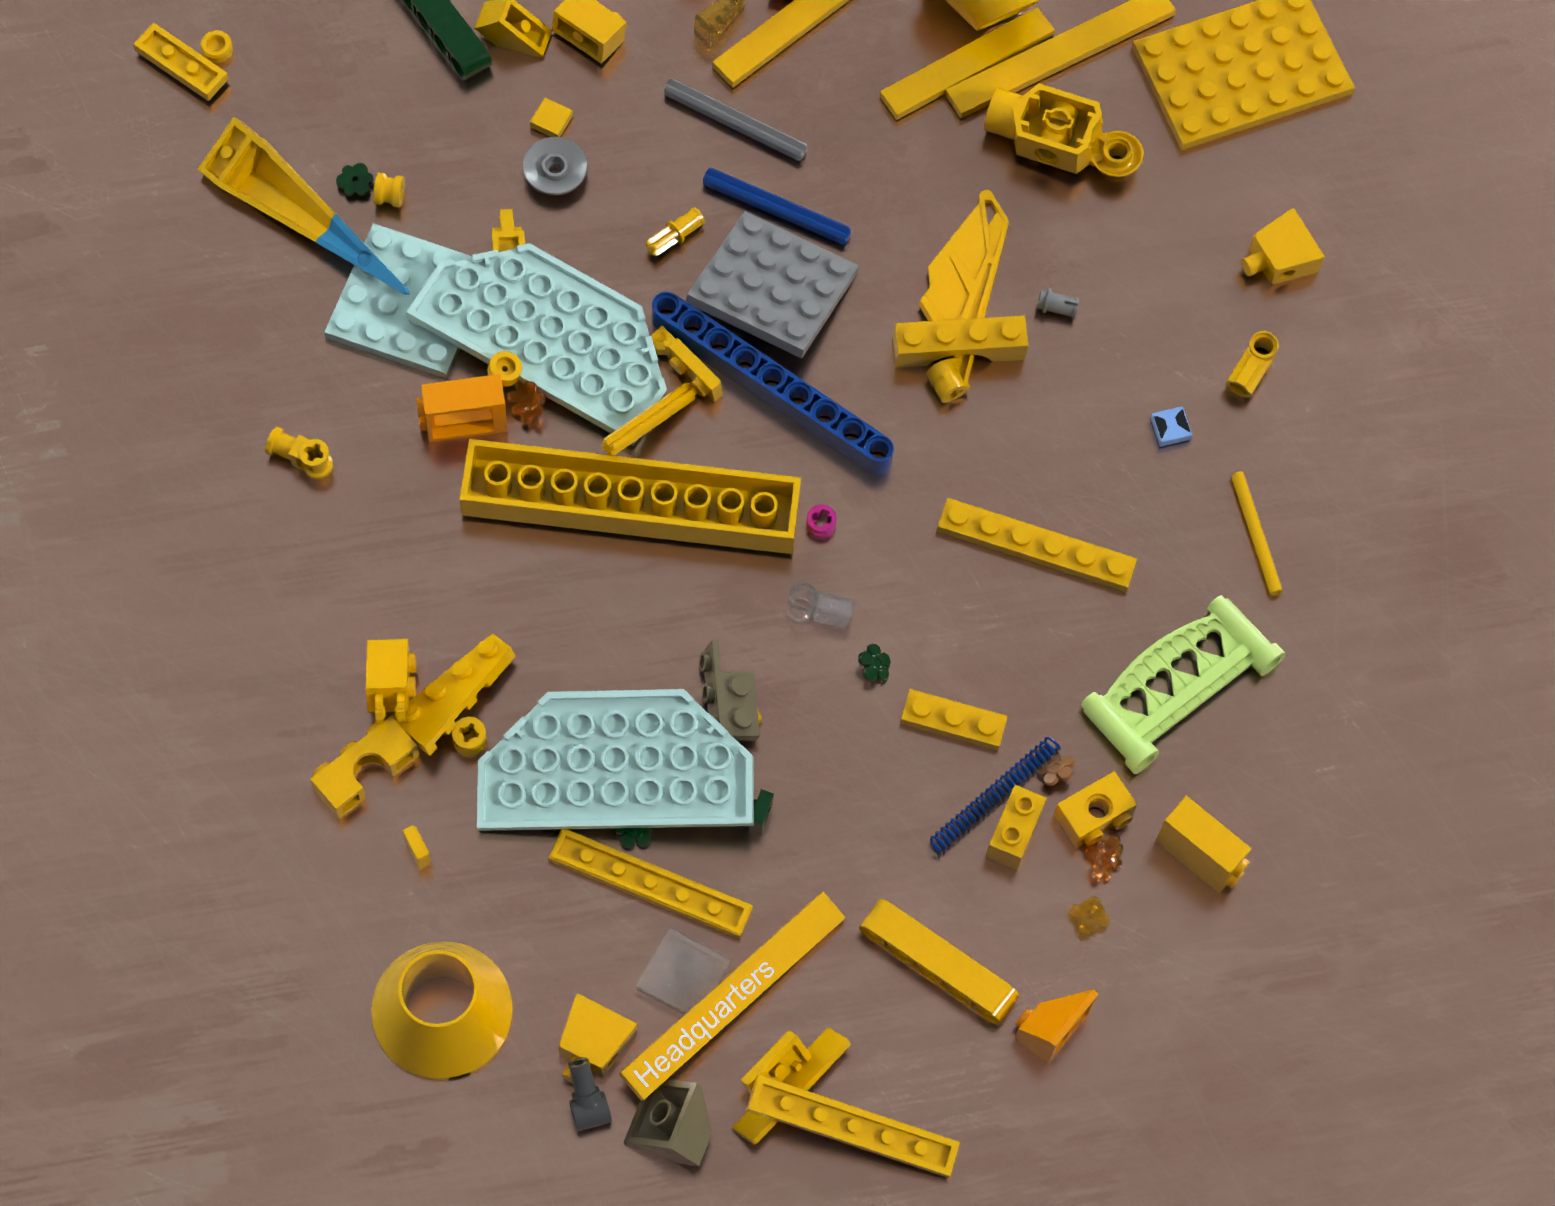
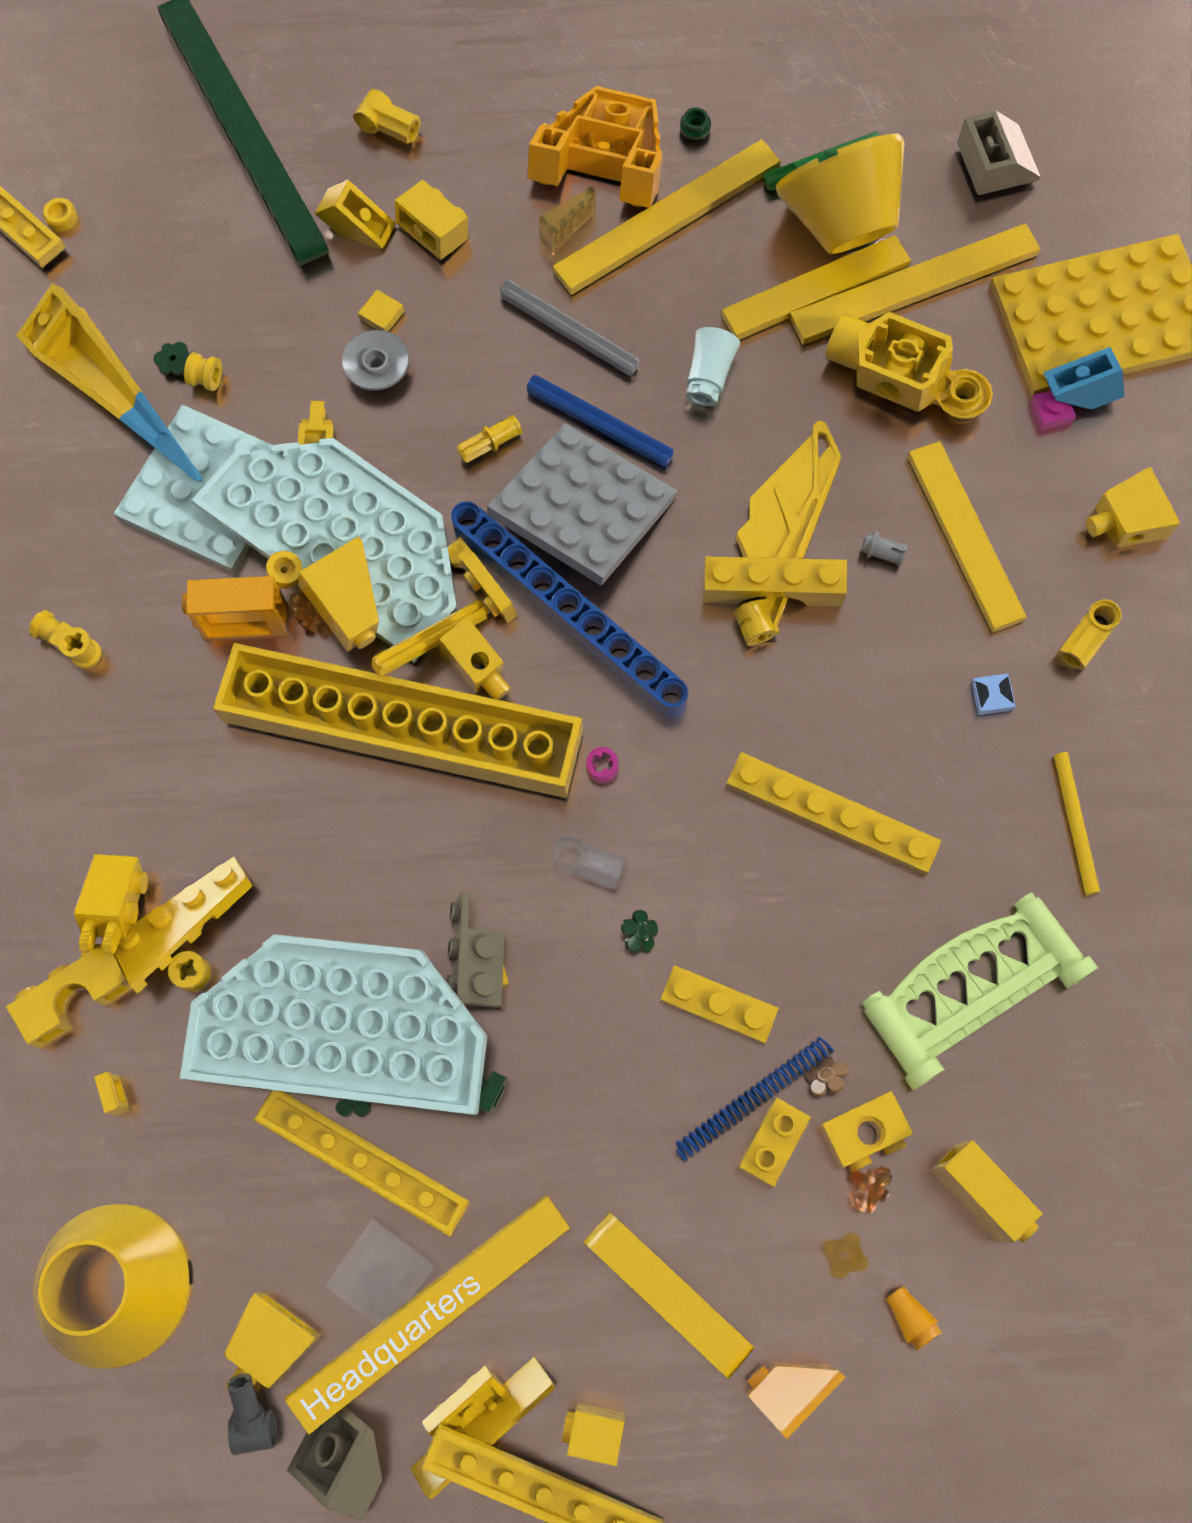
camera: 15 degrees right, 5 degrees up
none -> yellow slope [298,536,379,652]
none -> yellow torso [439,617,511,700]
none -> yellow brick [561,1403,625,1466]
none -> light aqua plant [685,327,740,407]
none -> light orange cone [885,1286,942,1351]
none -> yellow tile [907,441,1027,633]
none -> dark pink plate [1030,391,1076,431]
none -> dark azure slope [1044,347,1125,409]

